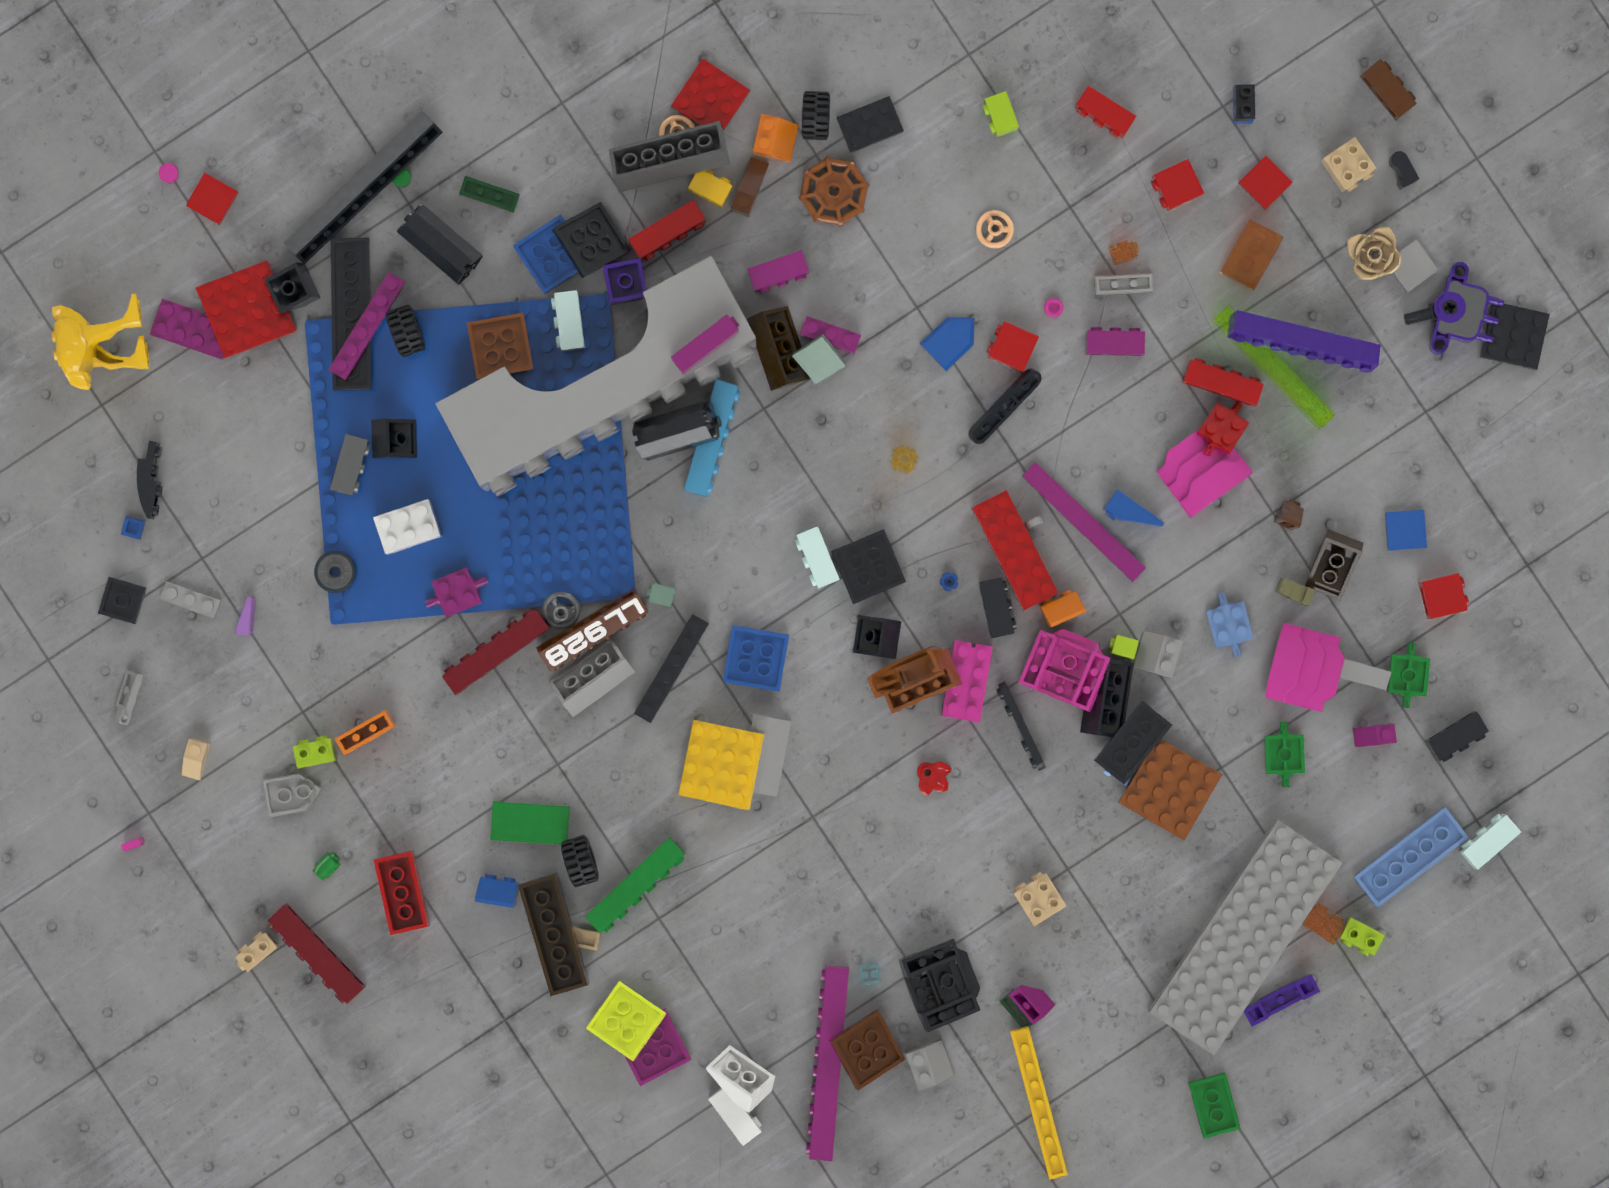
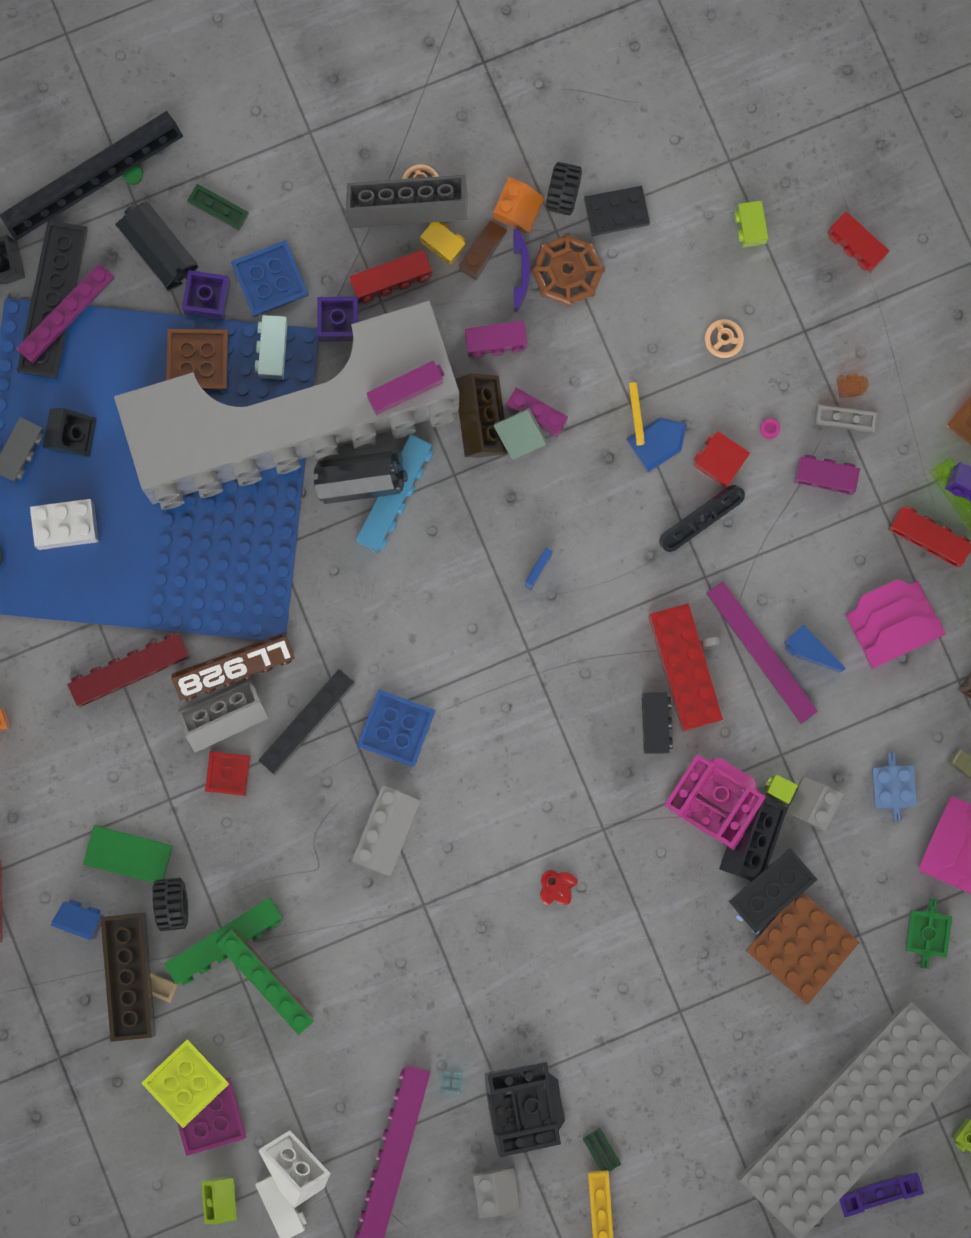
camera: 10 degrees right, 5 degrees down
black tyre [386,304,425,357] -> none
magenta plate [425,567,488,617] -> none
dark grey piece [542,592,581,629] -> none
black plate [552,202,631,279] -> none
sand green brick [646,583,676,607] -> none
red plate [671,59,750,131] -> none
yellow plate [678,720,765,810] -> none
light aqua brick [794,526,840,589] -> none
reddish brown plate [829,1010,905,1091] -> none
black plate [831,529,906,604] -> none
black slope [853,615,902,659] -> none
dark orange piece [867,646,962,713] -> none
clear yellow brick [890,445,919,474] -> none
blue plate [940,572,958,591] -> none
dark pink piece [941,640,993,723] -> none
black piece [996,681,1046,771] -> none
magenta slope [1008,985,1055,1024] -> none
tan brick [1012,872,1066,926] -> none
orange slope [1040,589,1087,628] -> none
red piece [1151,159,1204,212] -> none
red plate [1197,401,1249,456] -> none
clear orange brick [1302,903,1346,945] -> none
none -> dark purple brick [182,270,230,320]
none -> lime brick [201,1177,237,1224]
none -> red tile [205,751,251,796]
none -> green brick [216,926,314,1035]
none -> dark purple slope [513,229,530,312]
none -> blue tile [525,548,553,590]
none -> yellow tile [629,382,645,446]

